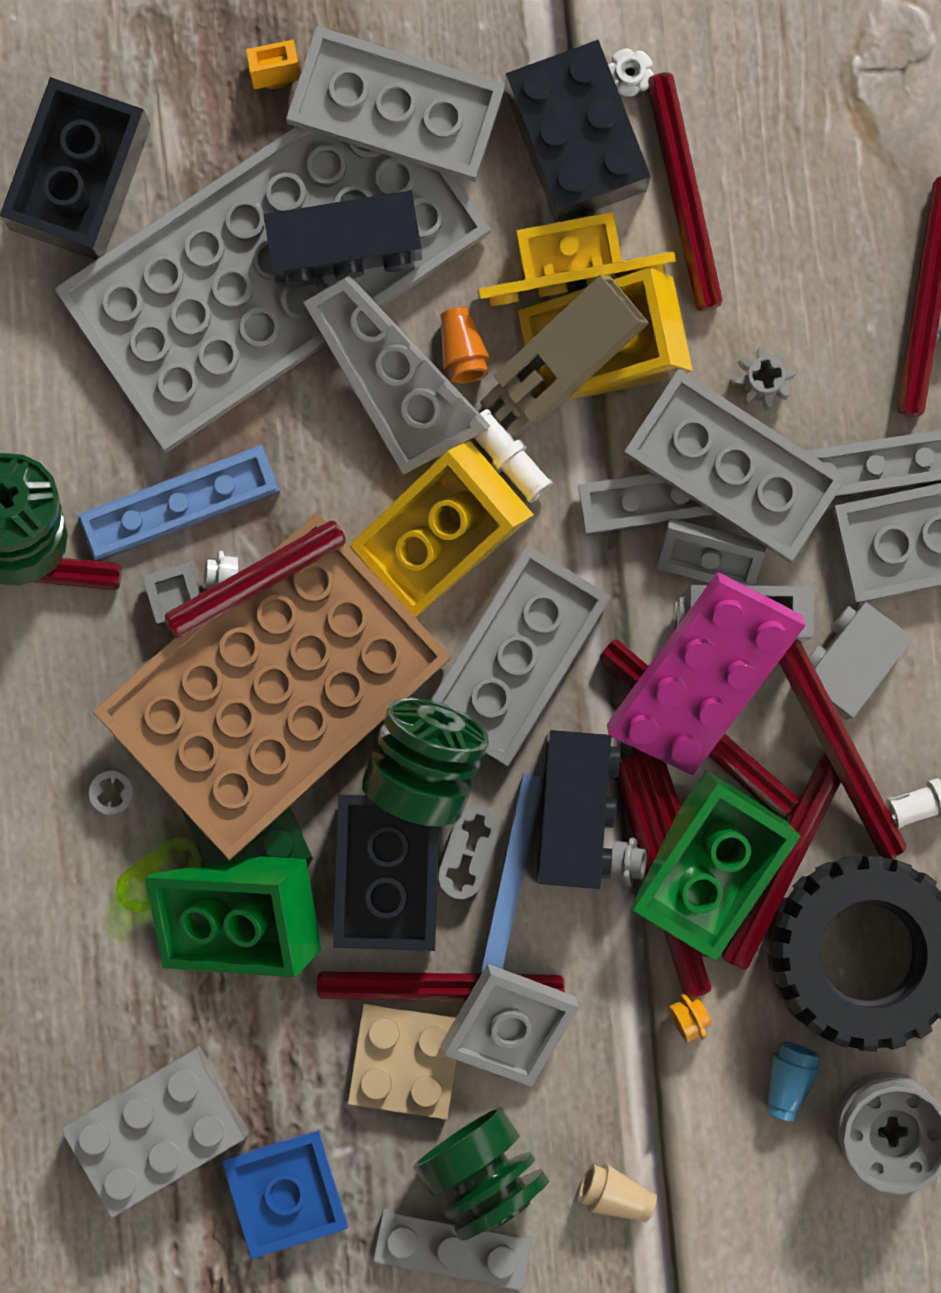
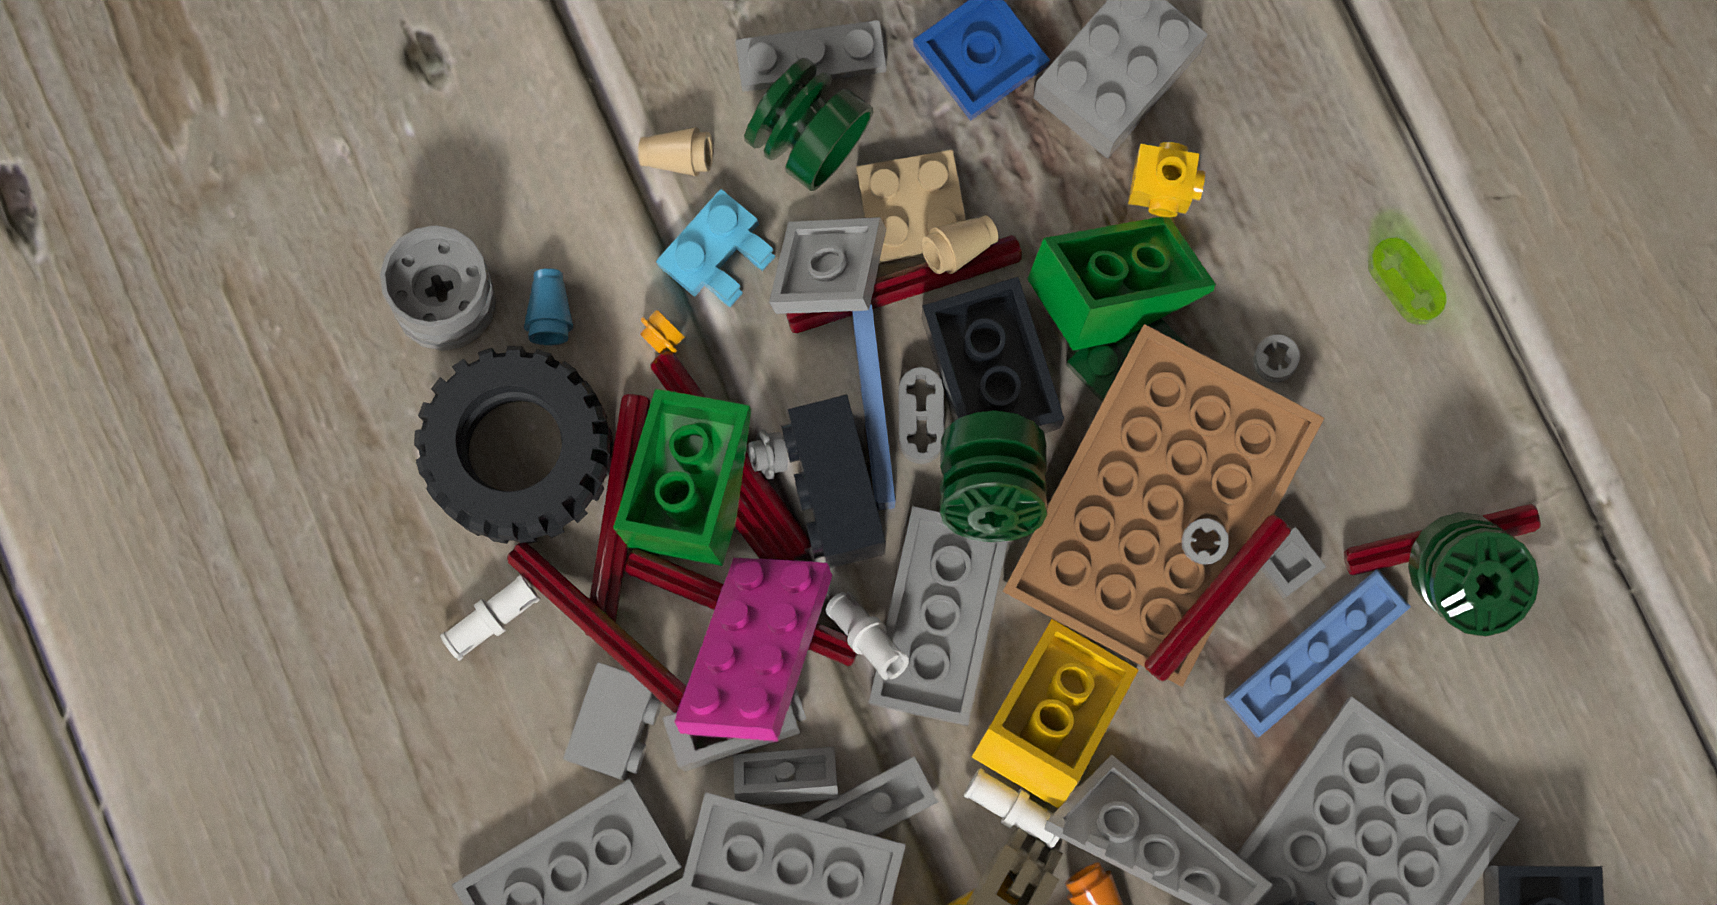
camera: 165 degrees right, 5 degrees down
clear neon green beam [115,838,203,912] -> none
white plate [203,551,238,589] -> none
none -> medium azure plate [656,189,775,307]
none -> white pin [826,591,909,680]
none -> tan cone [921,215,999,274]
none -> yellow brick [1128,142,1205,217]
none -> light grey bush [1181,519,1229,564]

